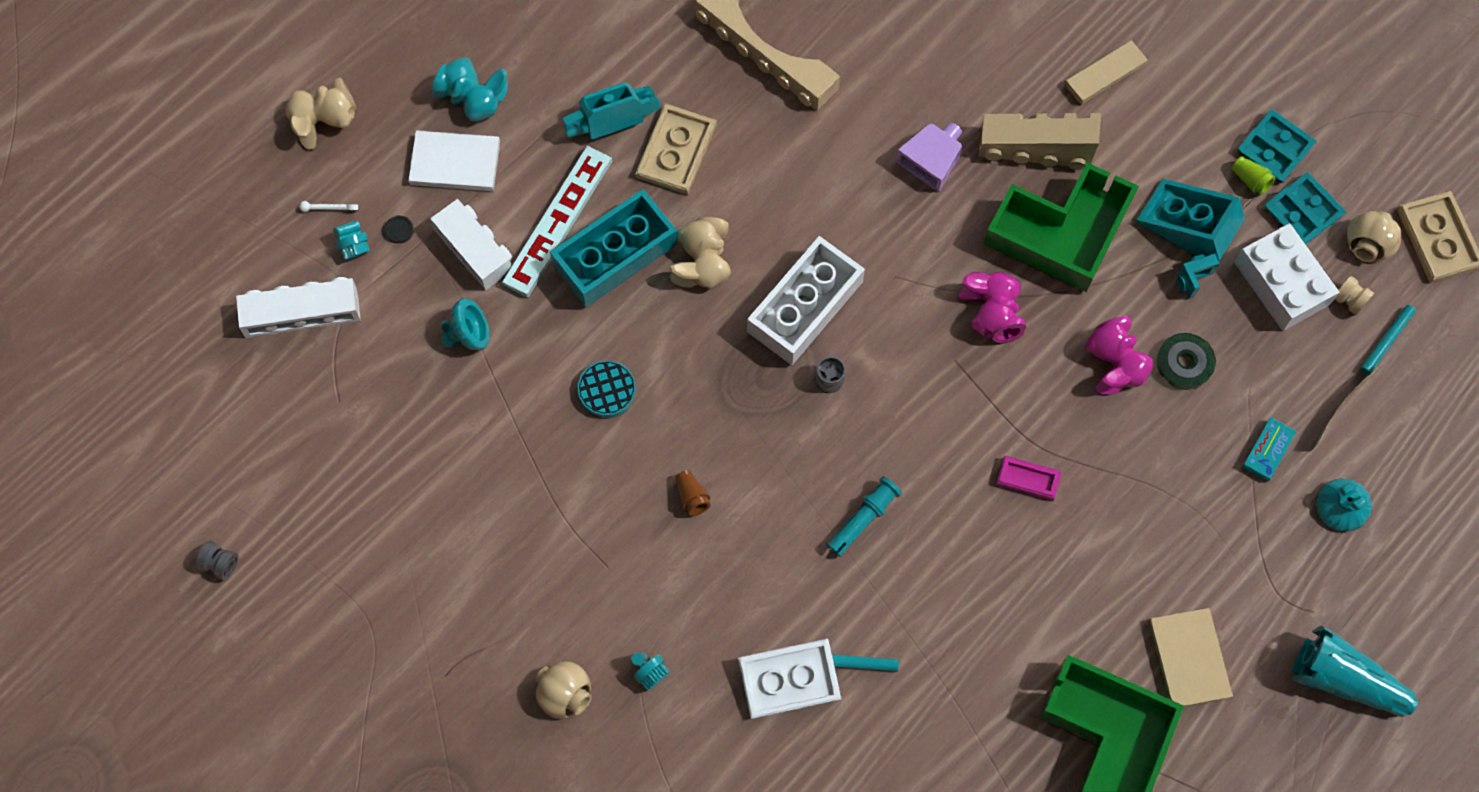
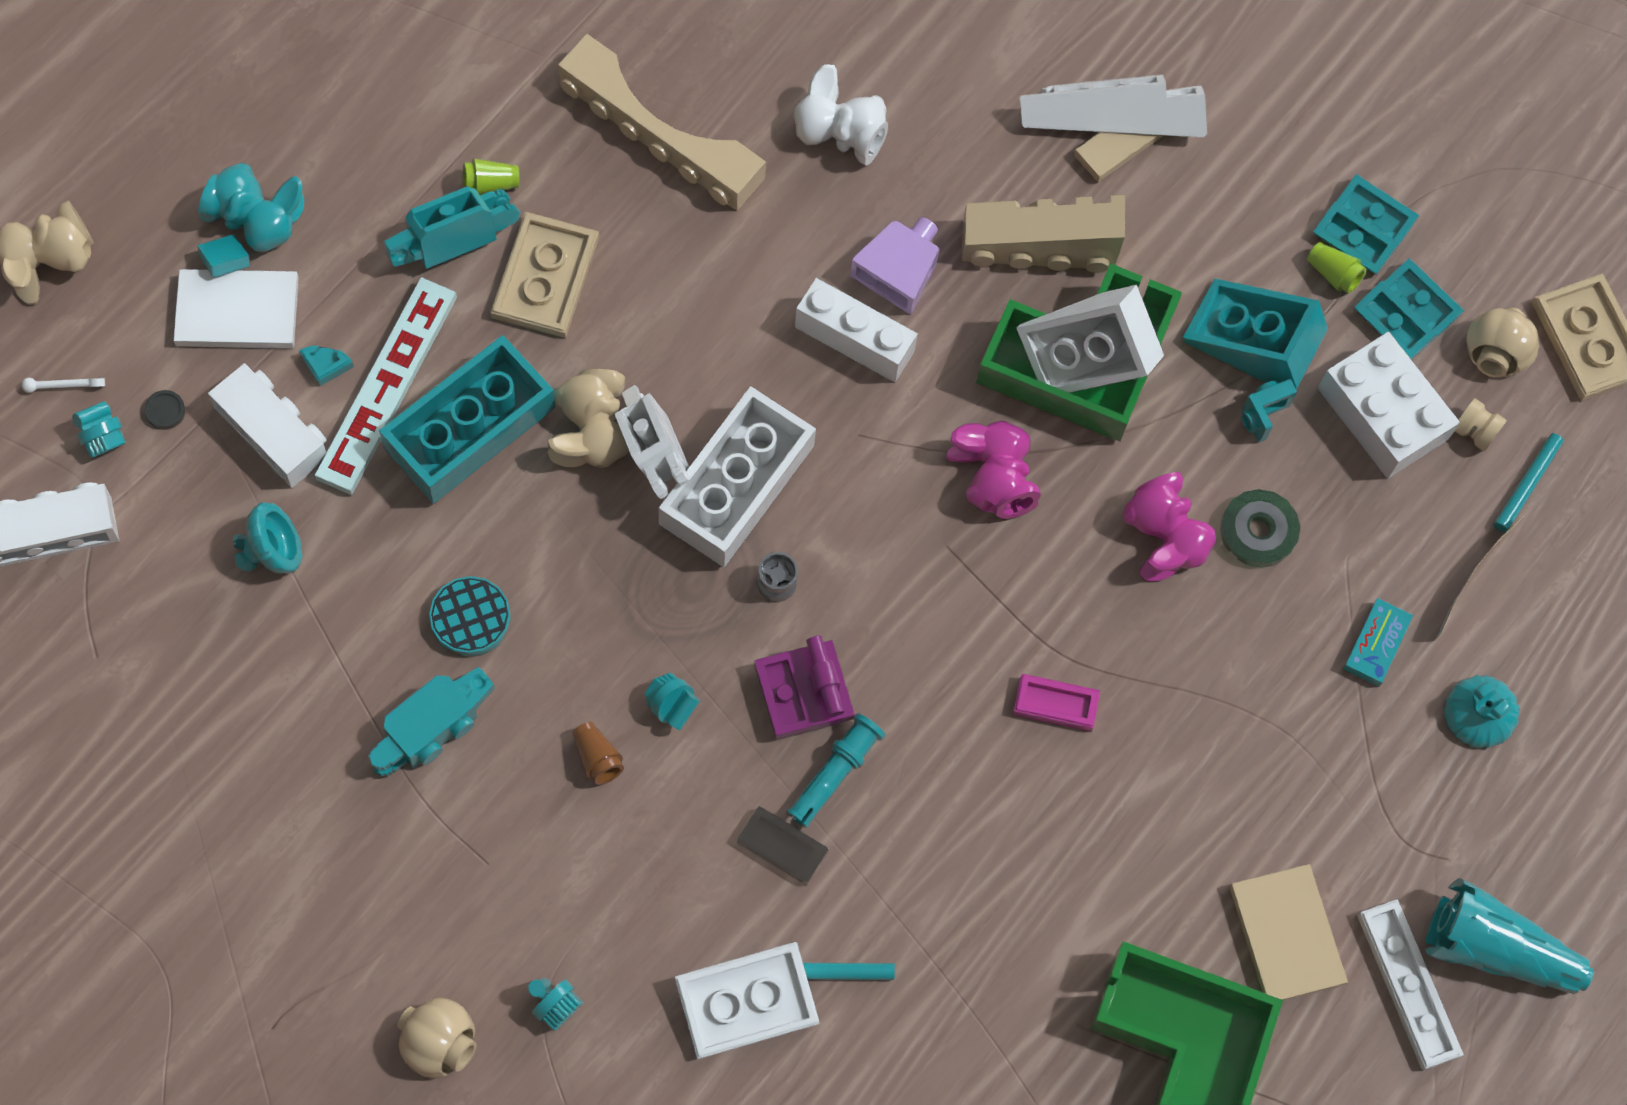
camera: 10 degrees left, 0 degrees up
none -> teal tile [197,234,250,277]
none -> teal tile [299,345,354,386]
none -> teal hinge [368,667,495,778]
none -> lime cone [462,158,520,195]
none -> white hinge [615,385,690,499]
none -> teal piece [644,673,700,731]
none -> clear smoke tile [737,806,829,886]
none -> magenta plate [754,635,855,740]
none -> white animal [793,64,888,166]
none -> white brick [795,278,918,383]
none -> white slope [1017,285,1164,393]
none -> white wedge [1020,75,1207,137]
none -> white tile [1357,899,1464,1071]

